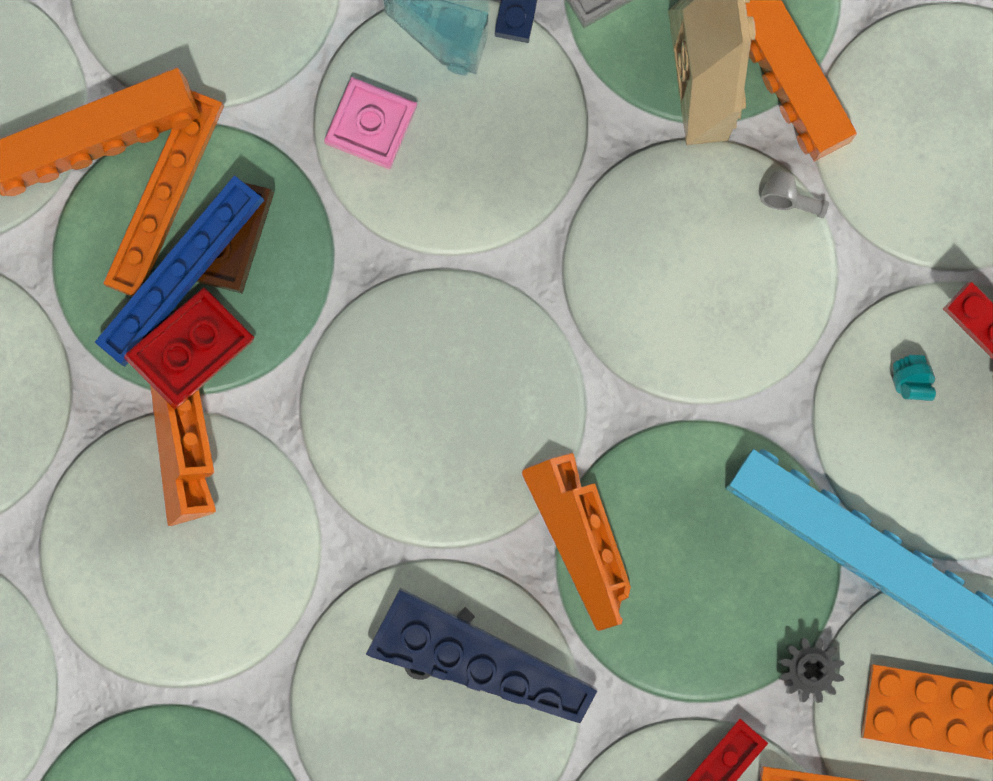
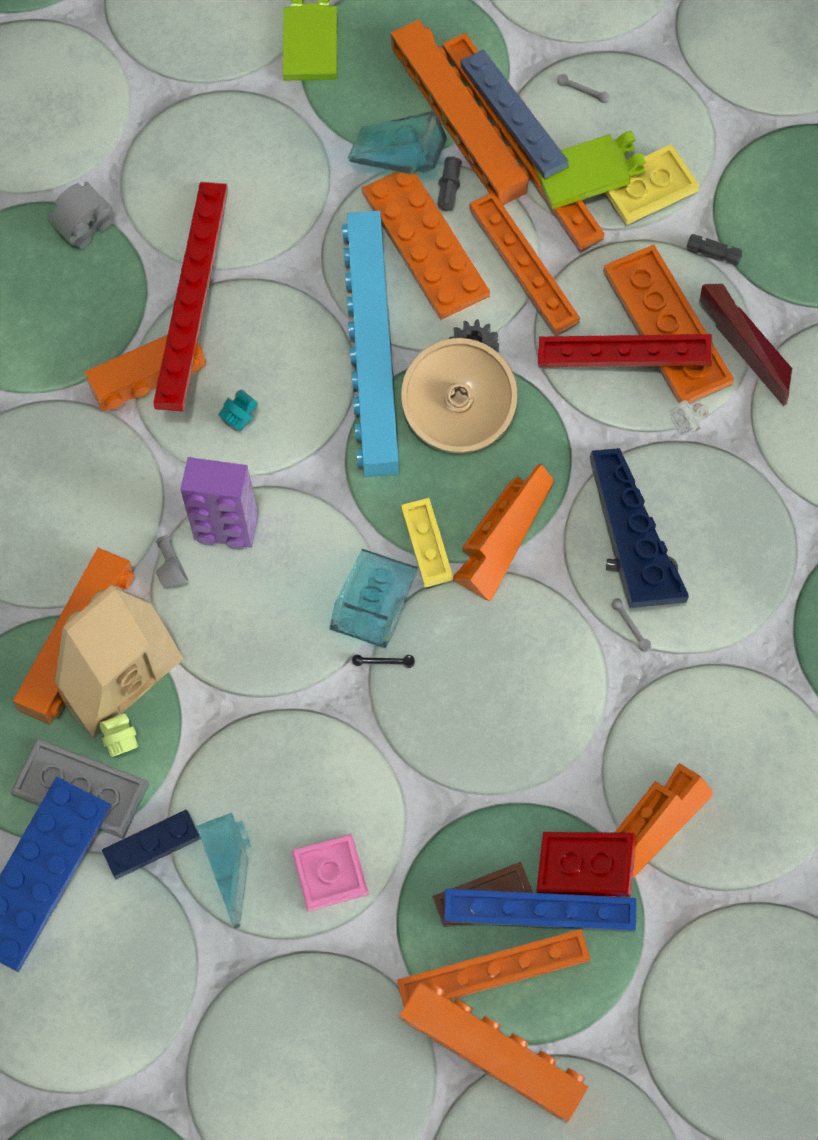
camera: 120 degrees left, 15 degrees down
none -> yellowish green piece [100,714,138,757]
none -> medium lavender brick [180,457,258,549]
none -> clear light blue slope [329,549,418,648]
none -> black hinge [352,654,415,668]
none -> tan dish [401,338,517,454]
none -> light yellow plate [401,498,453,588]
none -> light grey hinge [611,598,651,652]

